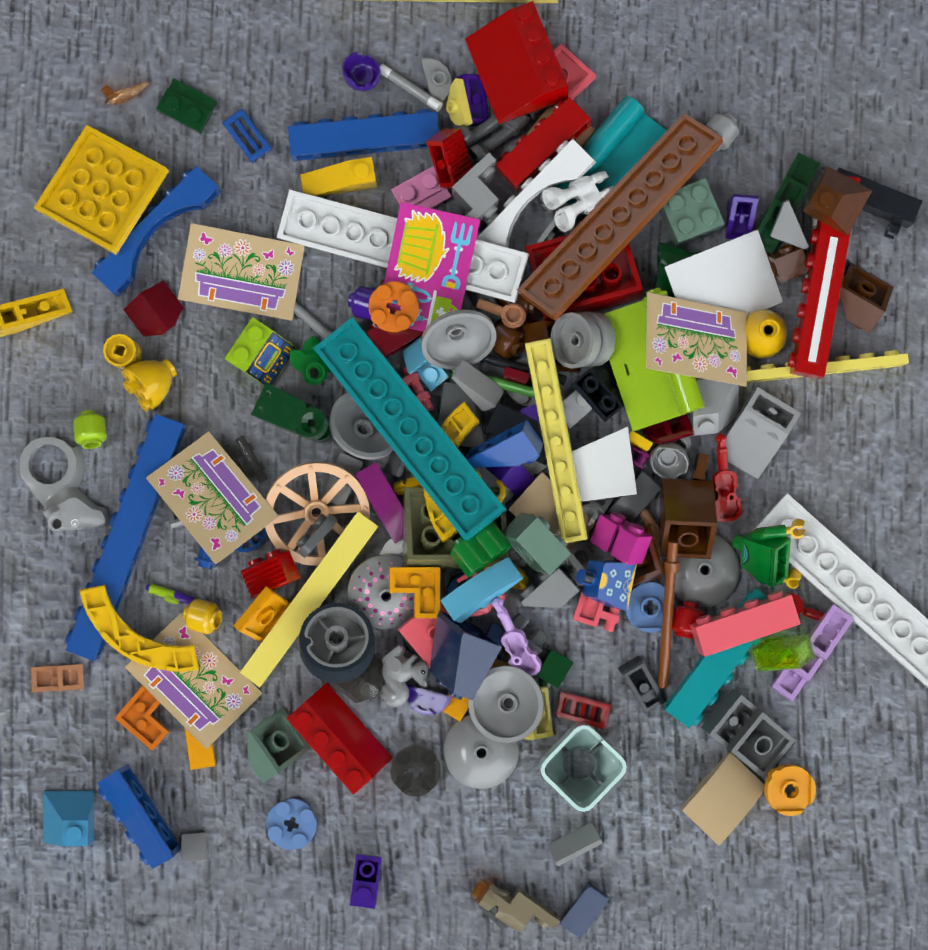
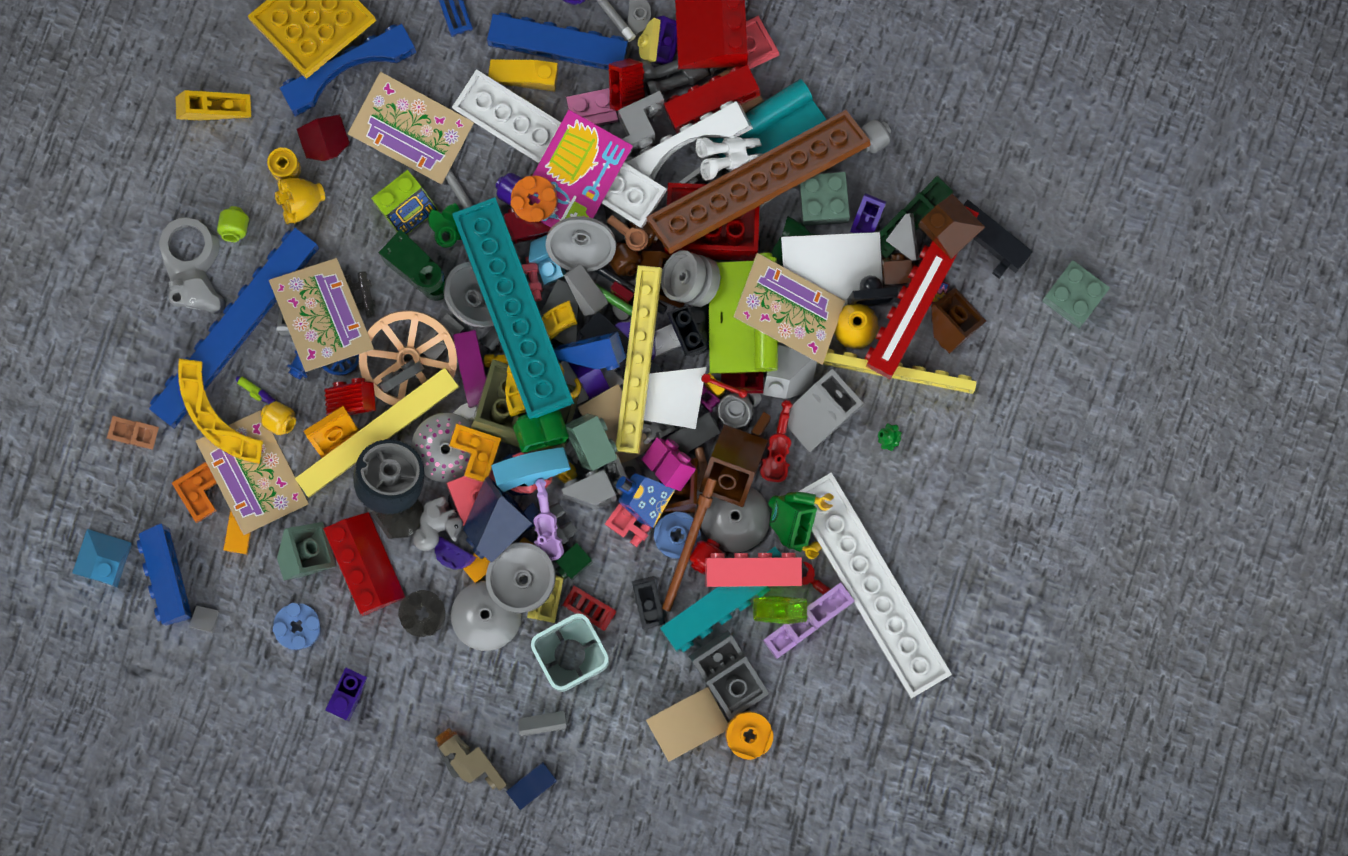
camera: 20 degrees right, 5 degrees down
none -> red hinge [701,374,748,398]
none -> black tile [847,275,899,306]
none -> green plant [878,423,902,451]

